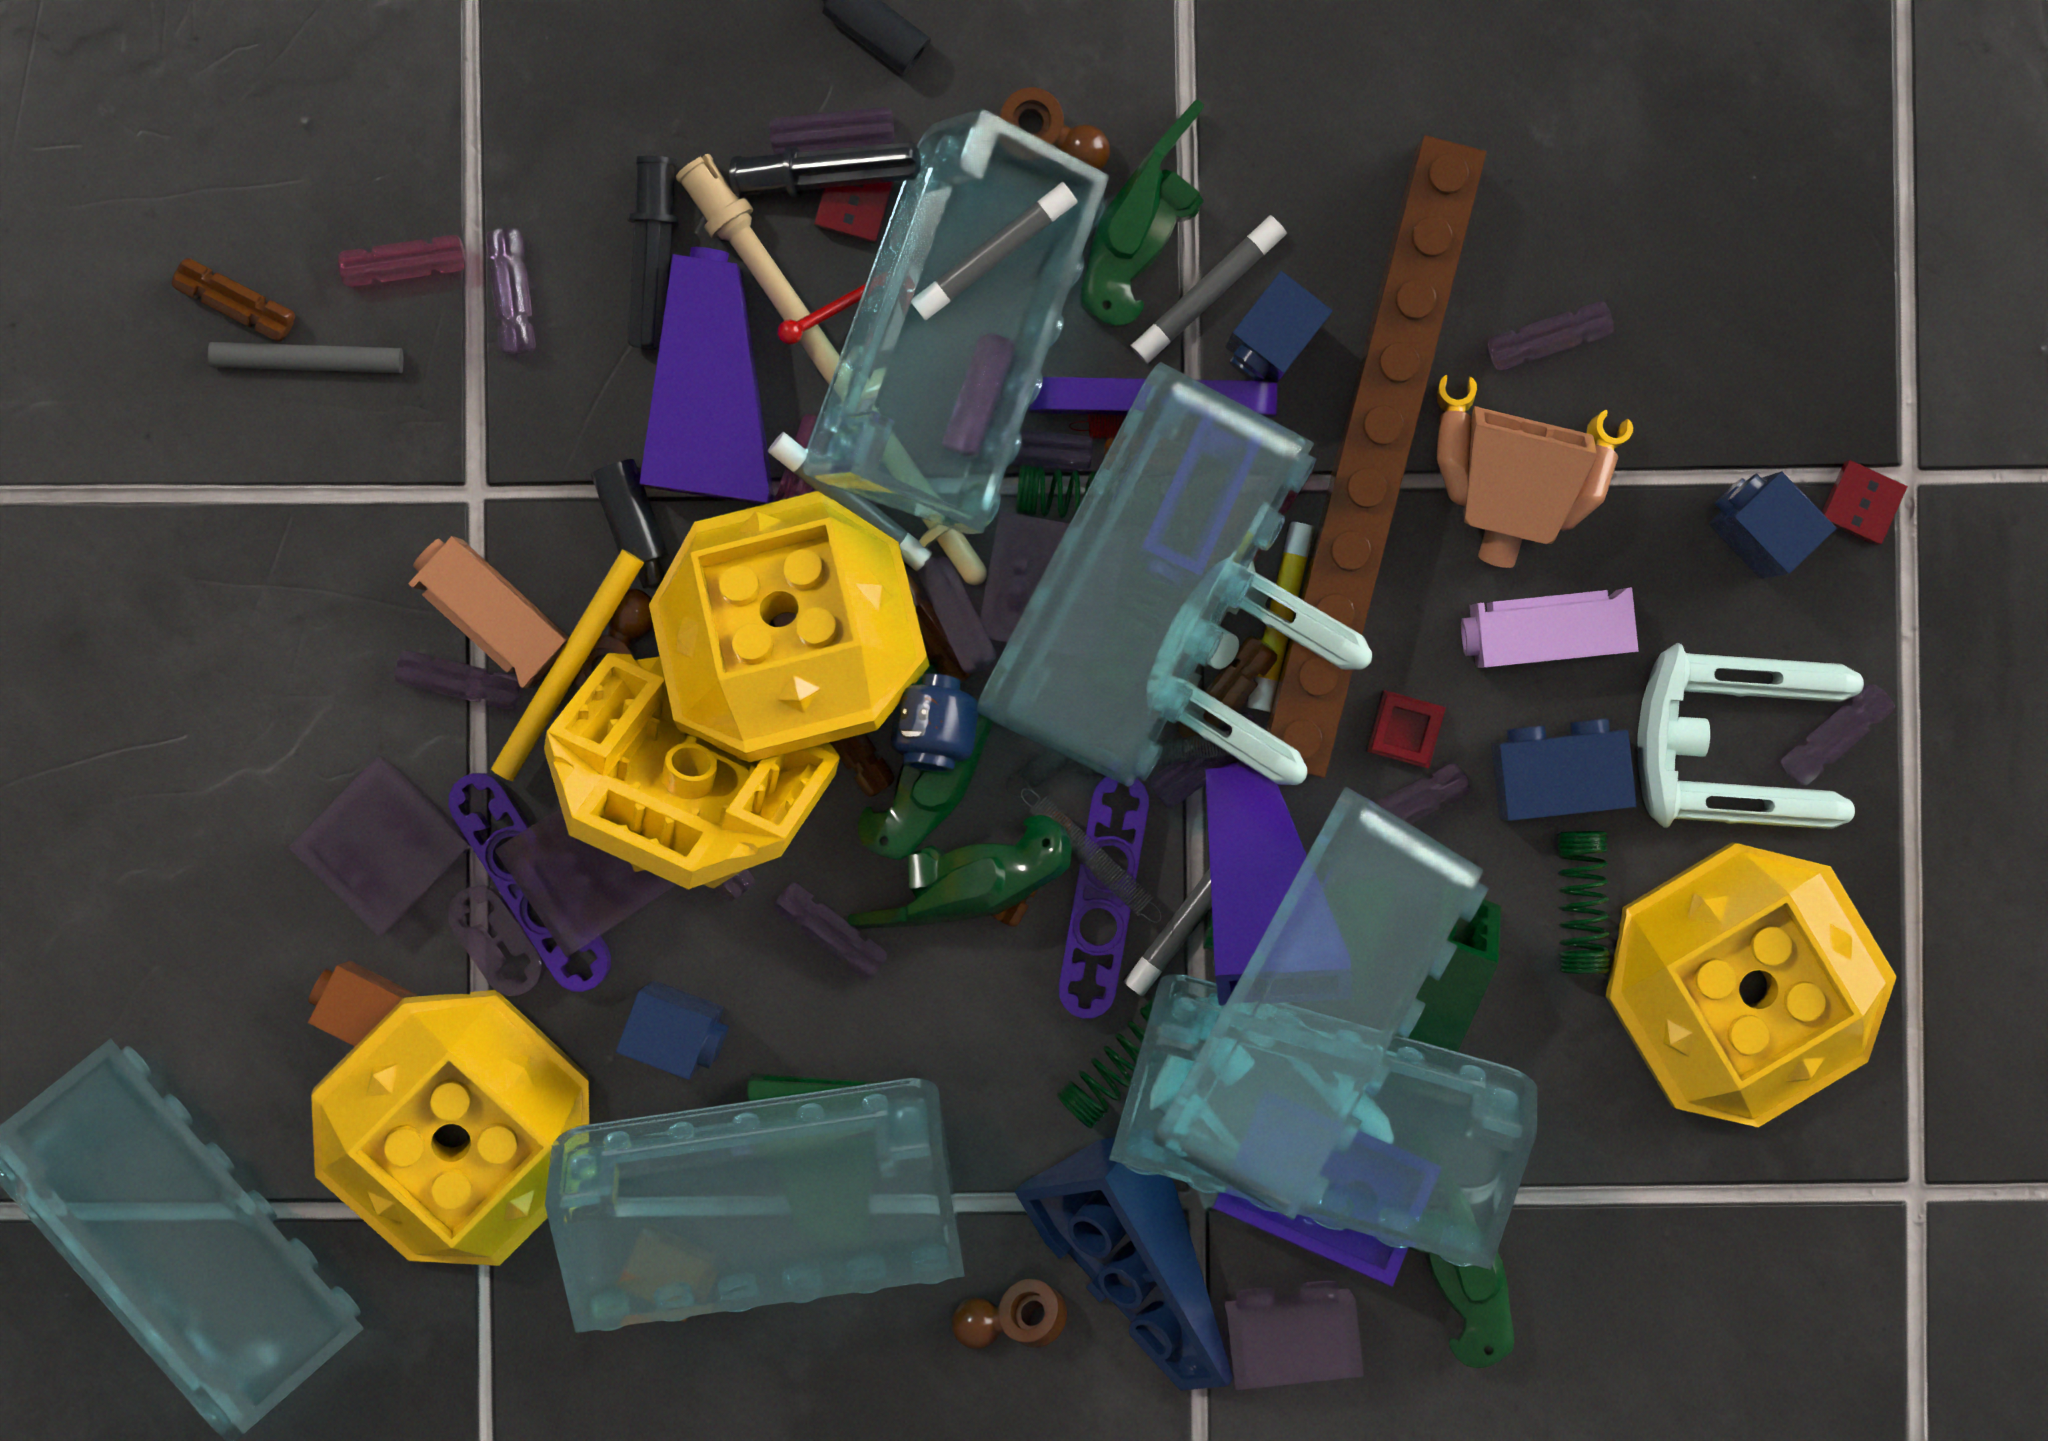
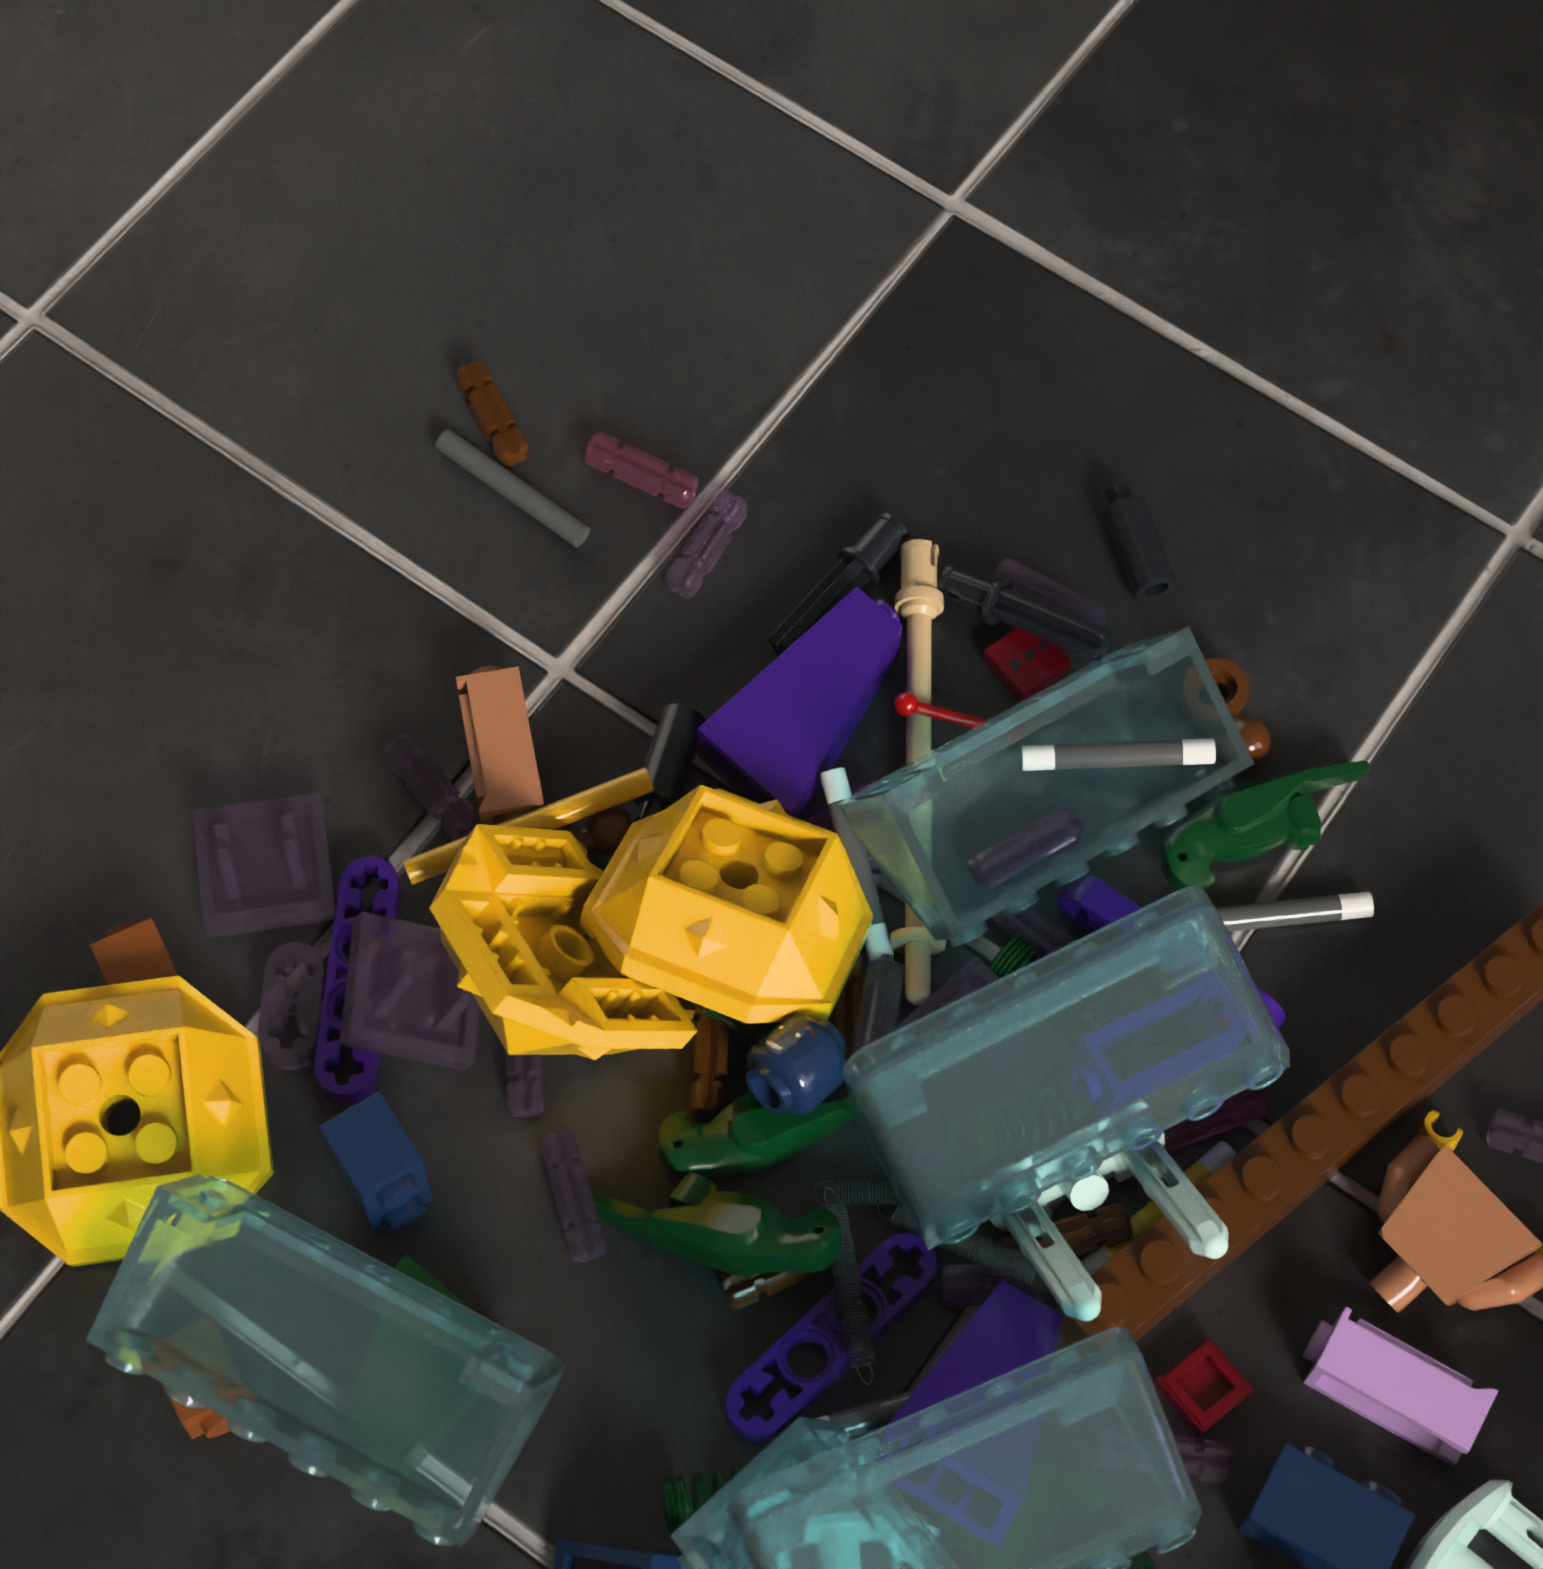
camera: 30 degrees right, 25 degrees down
dark blue brick [1225,271,1333,383] -> none

